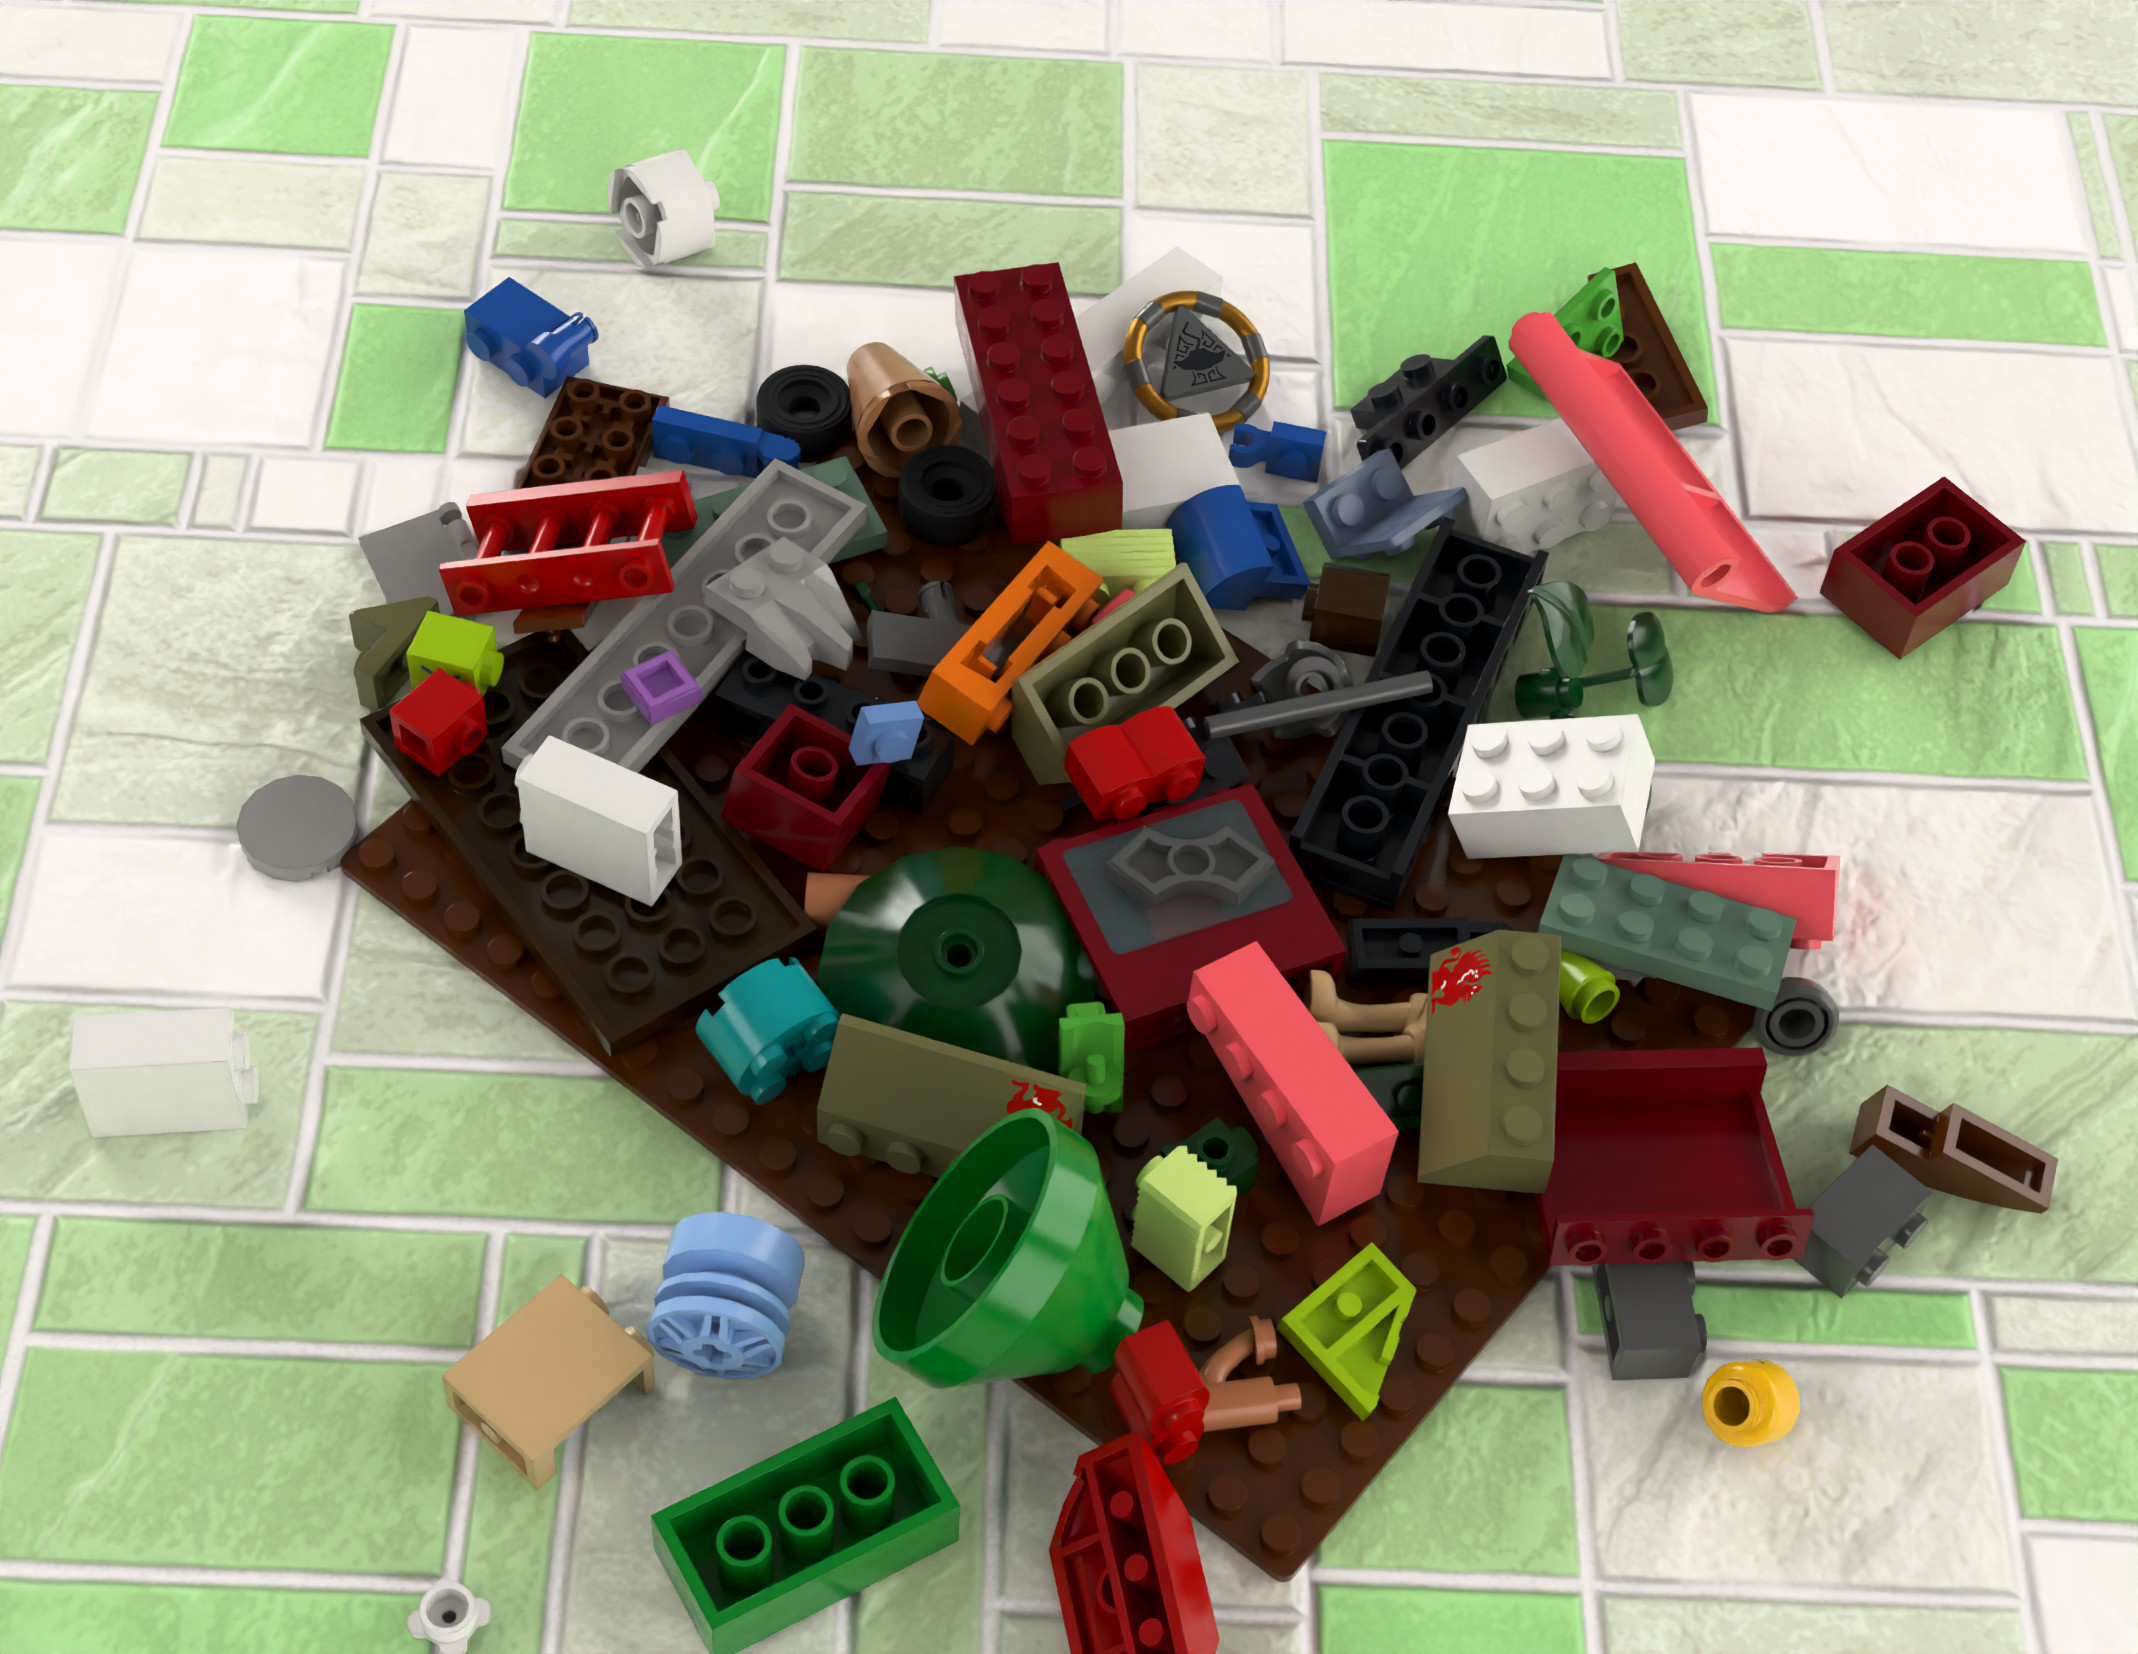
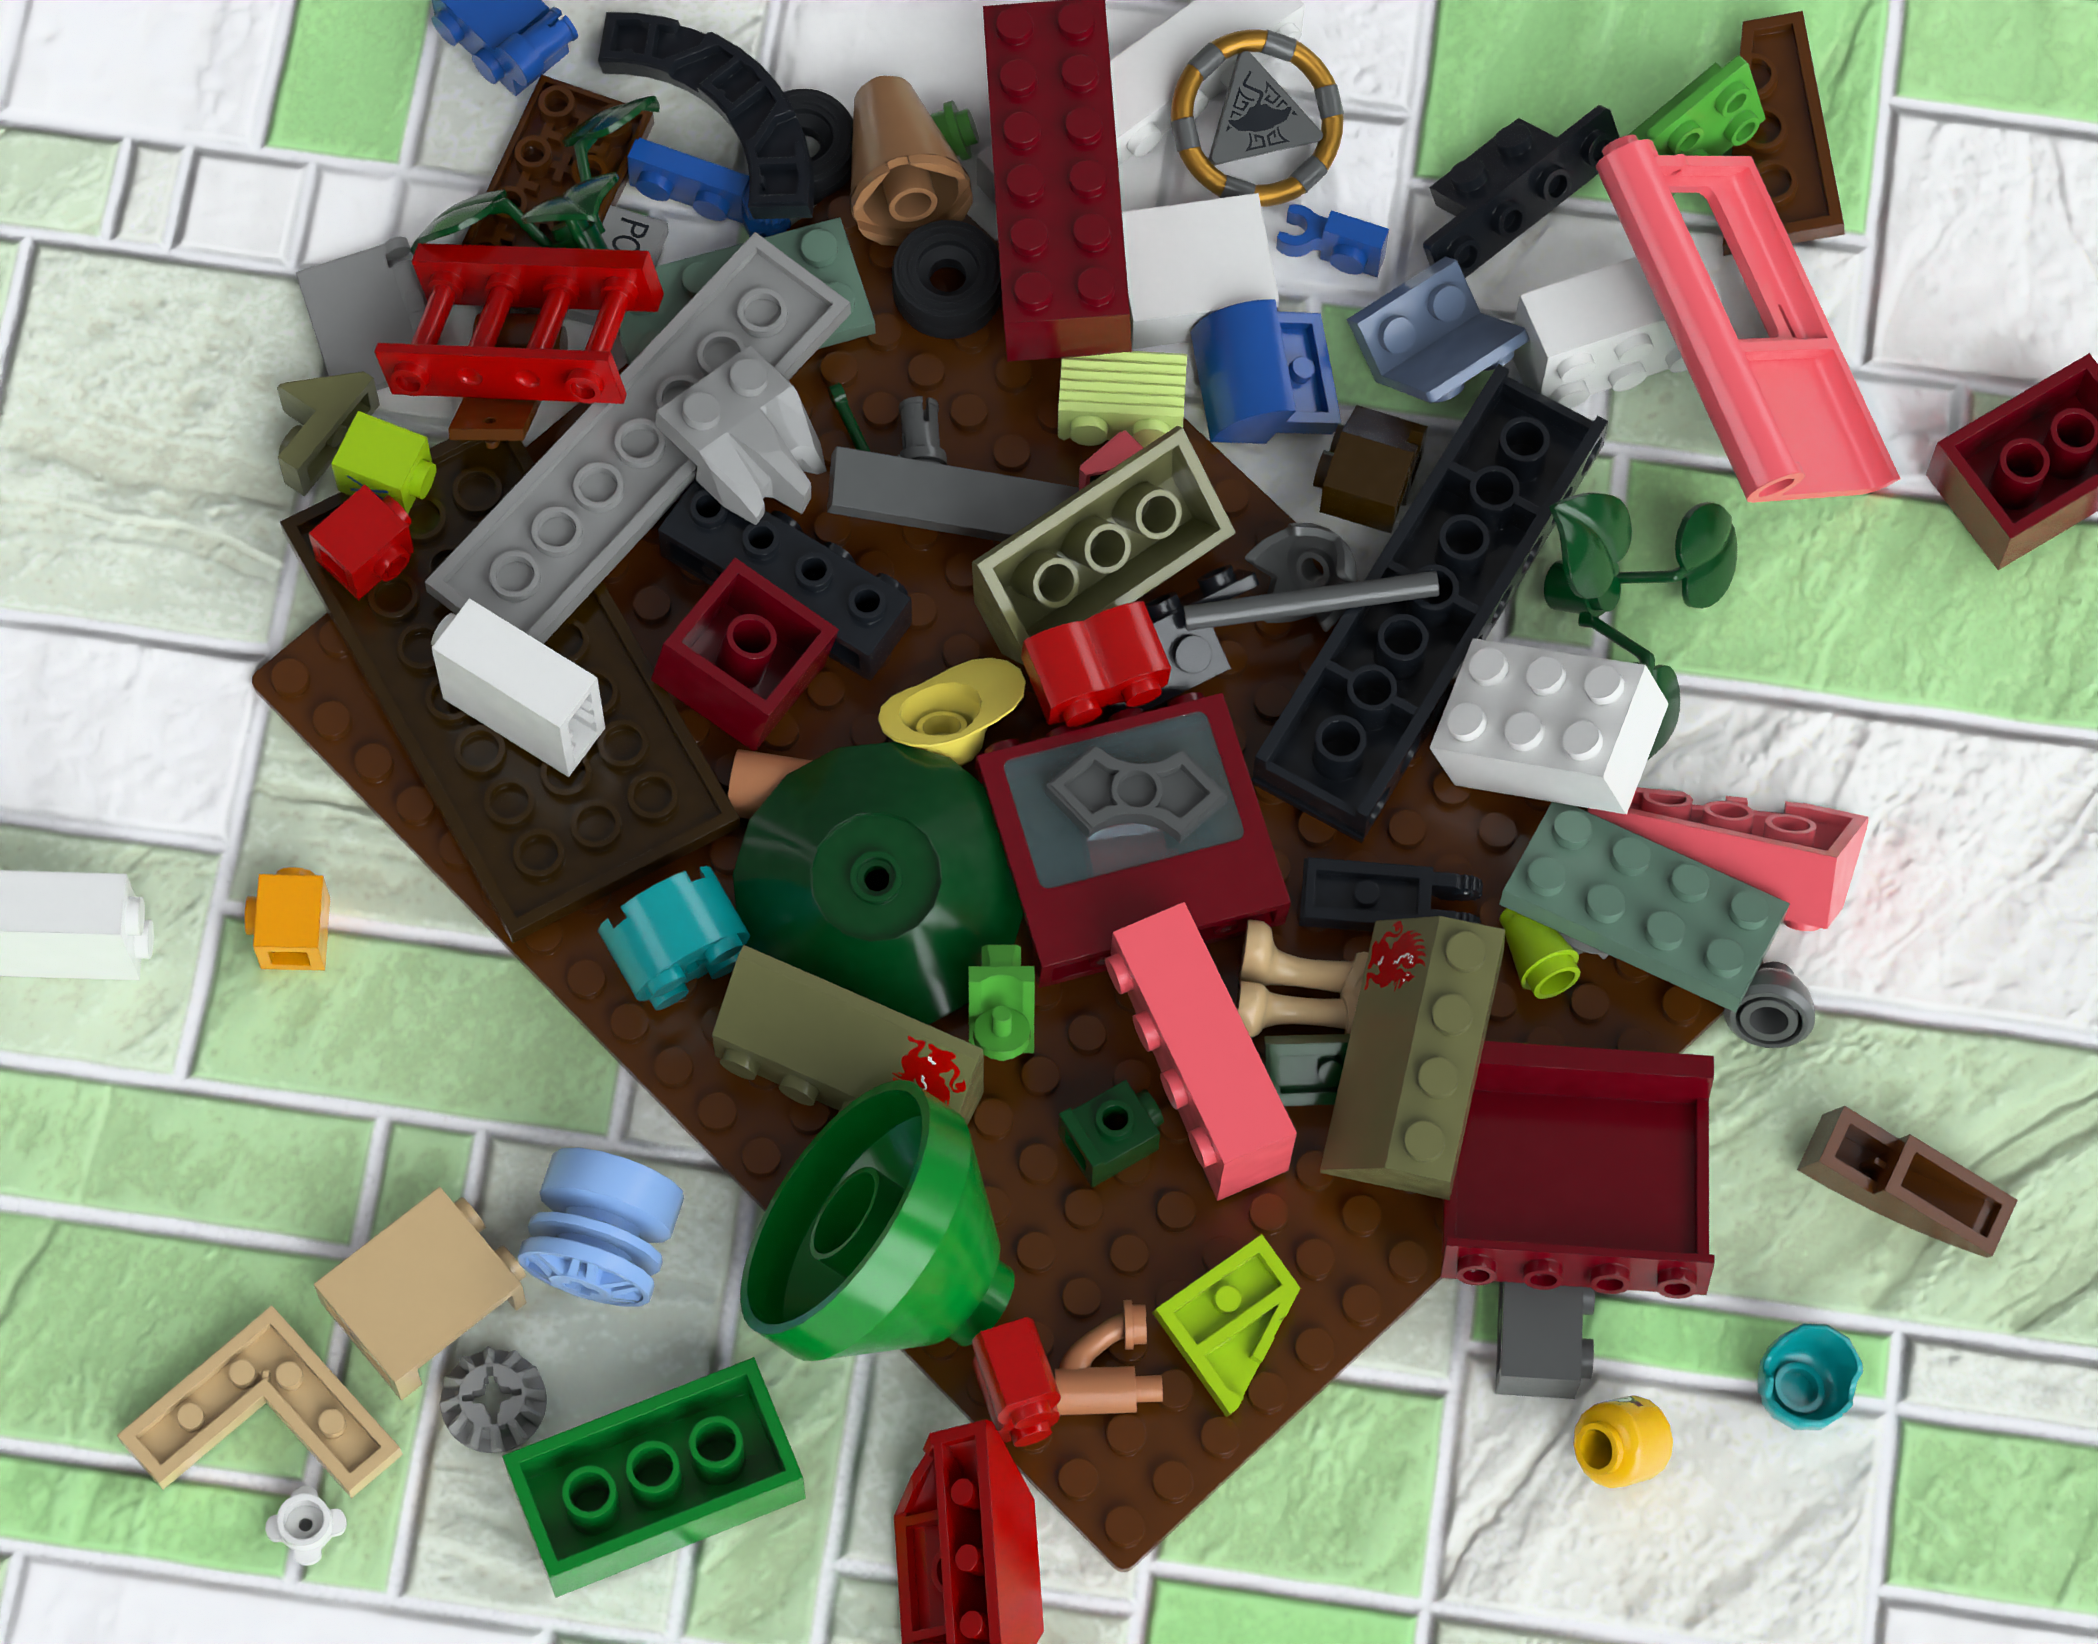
camera: 10 degrees right, 15 degrees up
light grey tile [236,775,359,882] -> none
medium lavender tile [620,650,702,725] -> none
medium blue plate [848,701,924,766] -> none
orange brick [917,540,1104,746] -> none
yellowish green brick [1130,1146,1237,1292] -> none
dark grey brick [1792,1145,1932,1299] -> none
none -> tan plate [117,1305,403,1498]
none -> light orange brick [245,867,330,971]
none -> dark green plant [410,96,660,256]
none -> light grey gear [439,1346,547,1453]
none -> black tile [598,12,815,219]
none -> light yellow piece [878,658,1026,766]
none -> teal hair [1757,1324,1863,1430]

